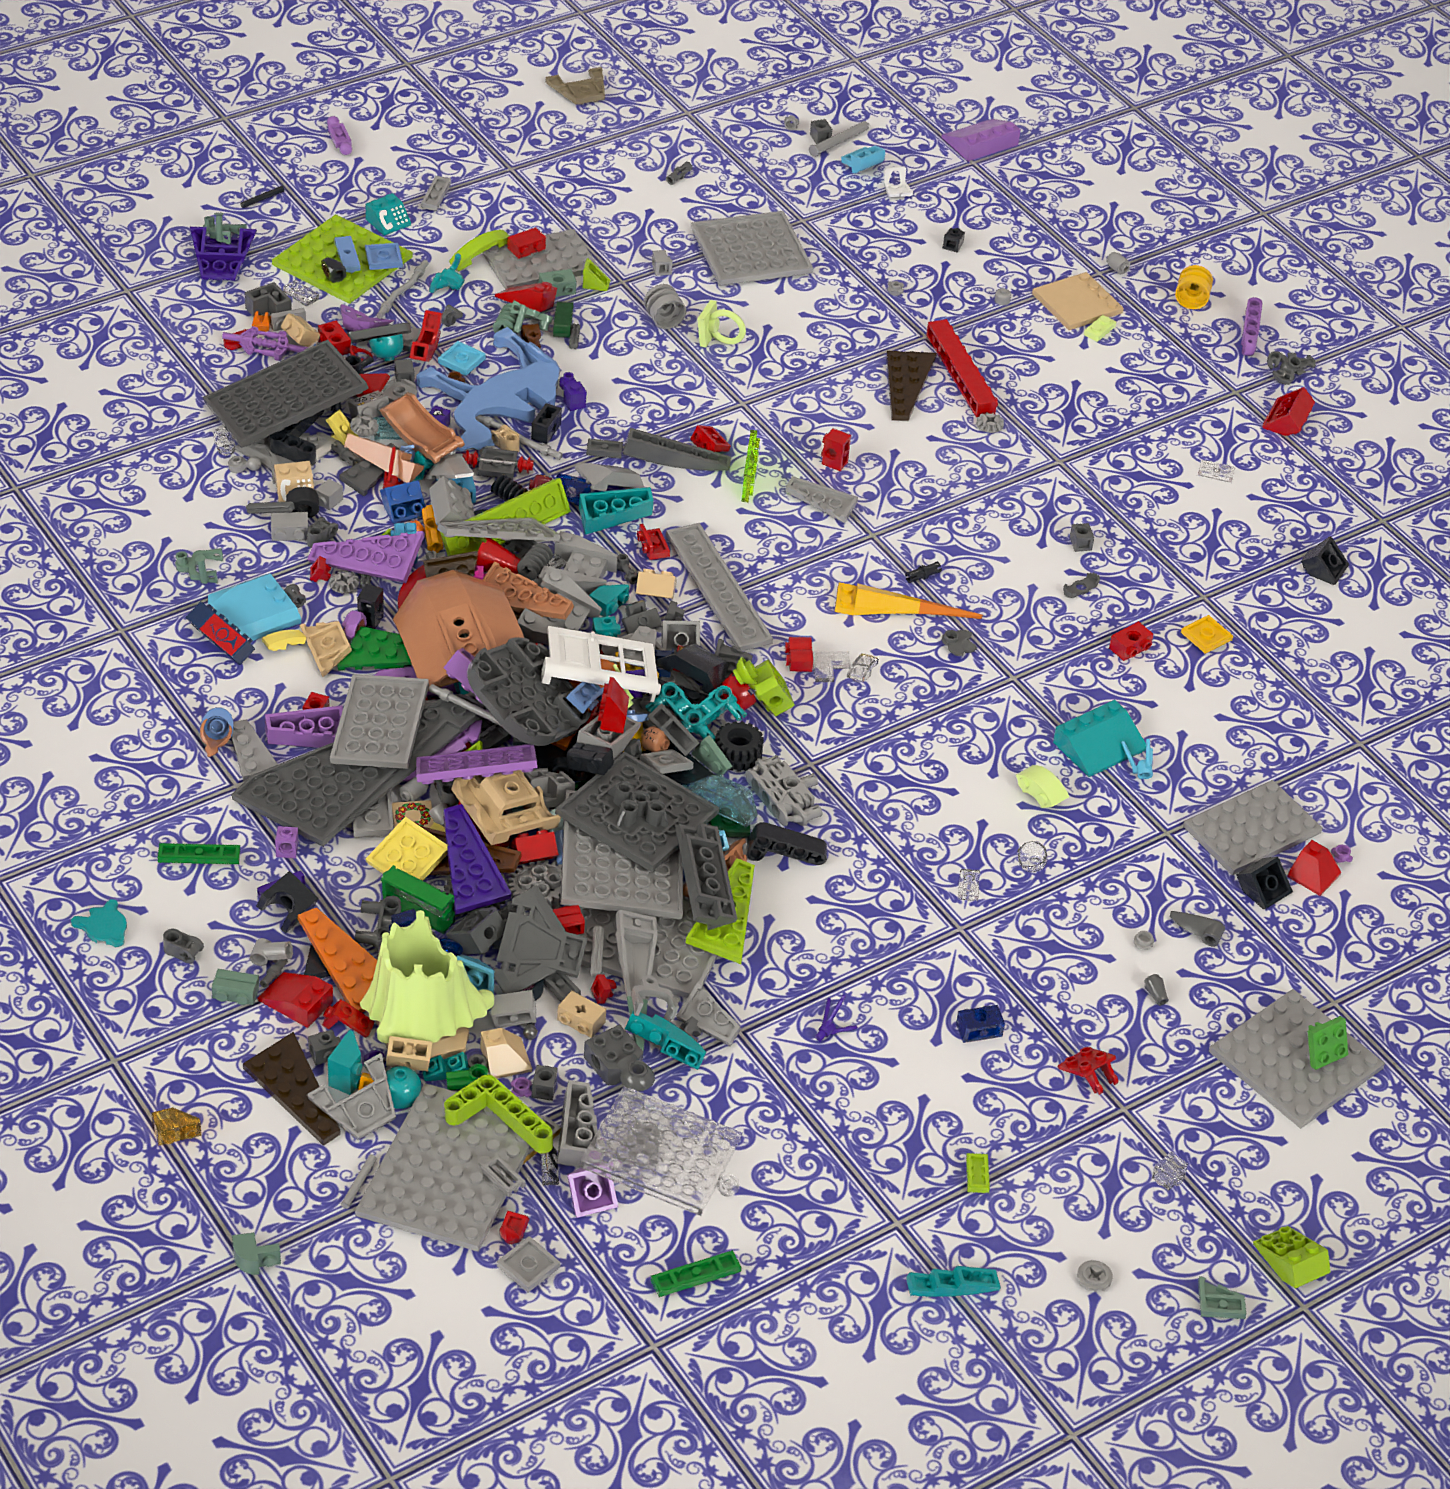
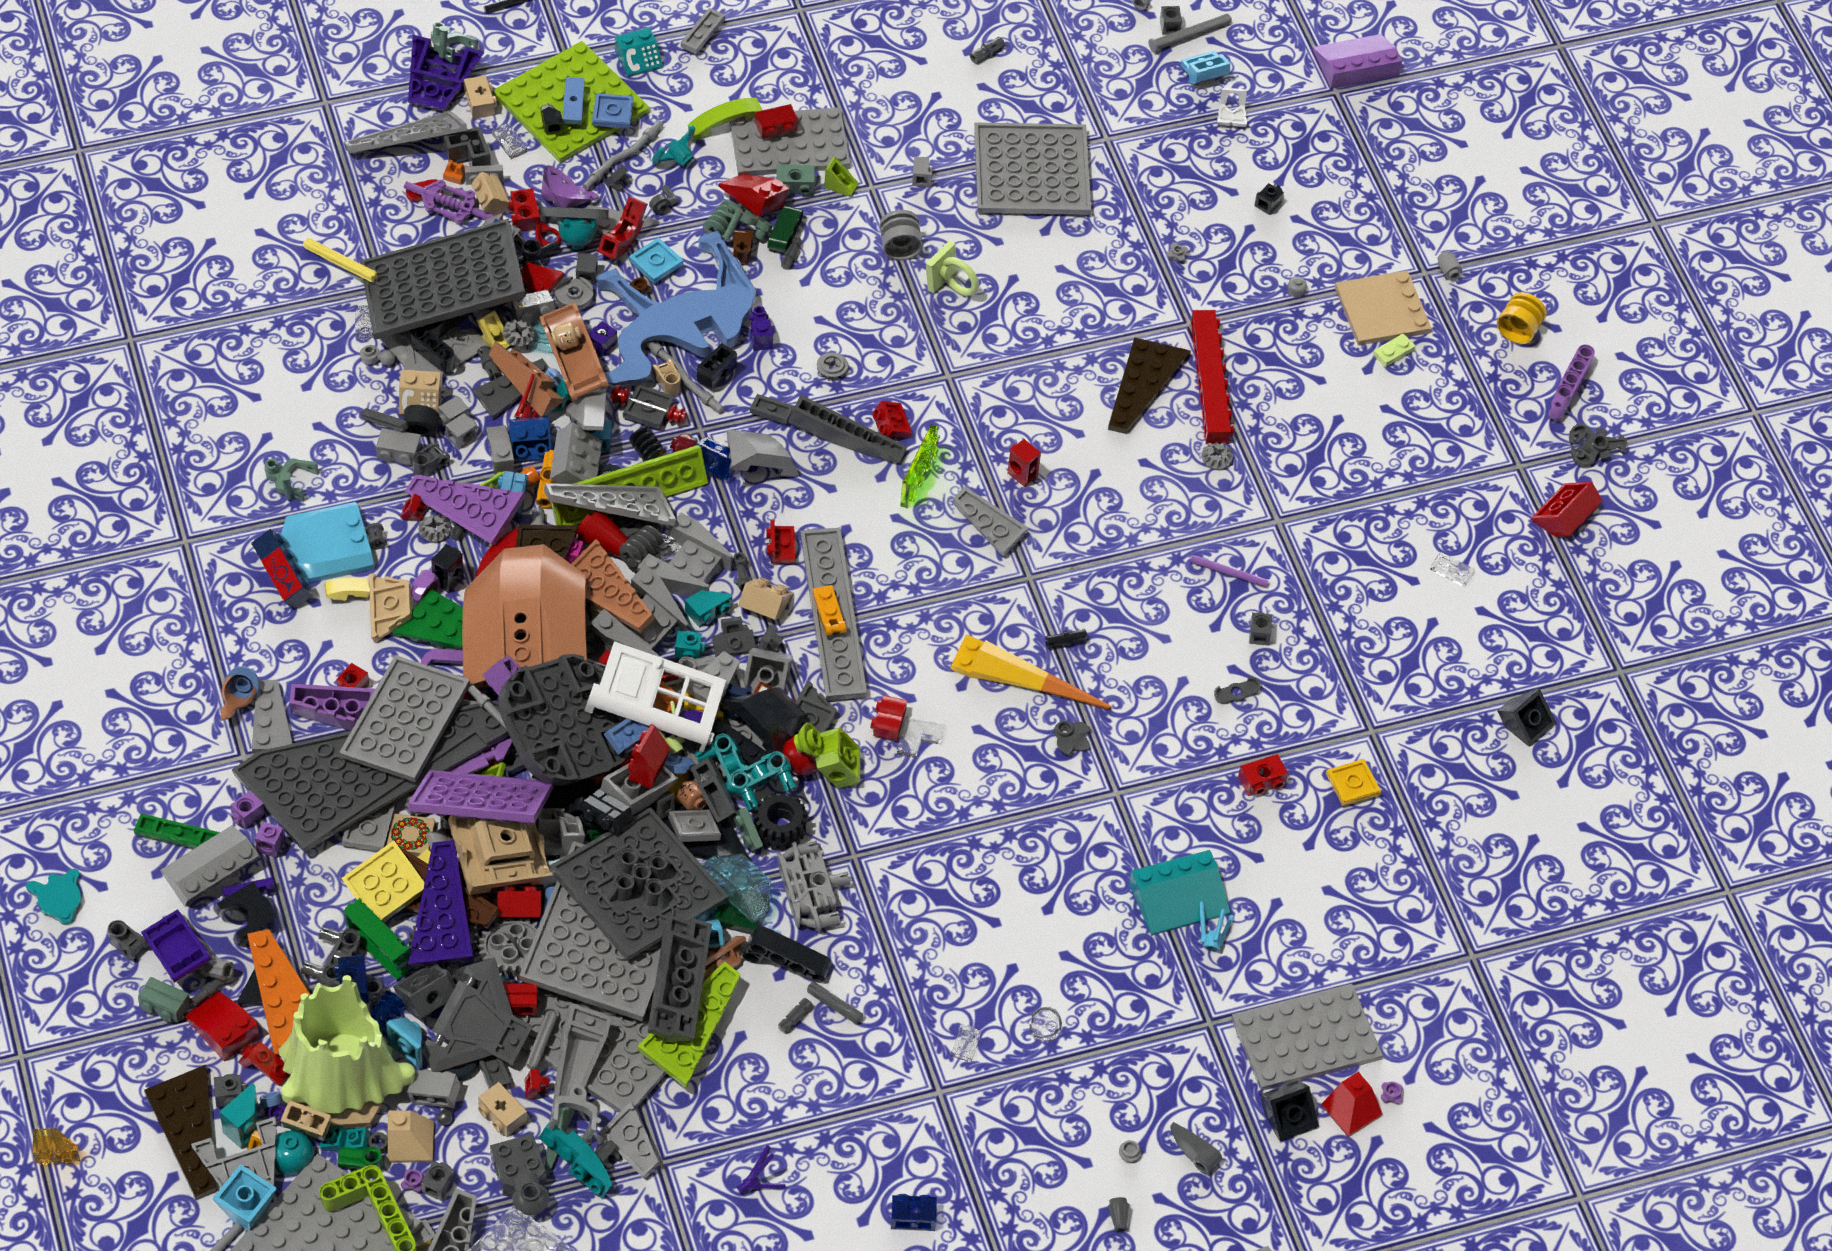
camera: 15 degrees right, 10 degrees up
teal wedge [579,487,654,535] -> none
clear slope [847,653,879,682] -> none
yellowish green brick [1016,765,1069,808] -> none
none -> dark purple slope [141,909,212,983]
none -> light grey slope [160,825,259,906]
none -> medium azure slope [213,1164,277,1231]
none -> medium lavender brick [230,791,265,829]
none -> medium blue tile [259,1091,283,1108]
none -> light yellow axle [303,238,378,282]
none -> light grey wing [344,111,468,154]
none -> light grey brick [445,413,477,449]
none -> tan brick [464,75,497,119]
none -> light grey slope [486,425,514,475]
none -> tan head [551,322,582,350]
none -> dark grey tile [604,165,630,191]
none -> dark grey axle [778,998,812,1033]
none -> dark grey axle [807,981,863,1024]
none -> light orange plate [812,585,846,636]
none -> light grey gear [817,352,848,379]
none -> medium lavender bar [1190,555,1269,587]

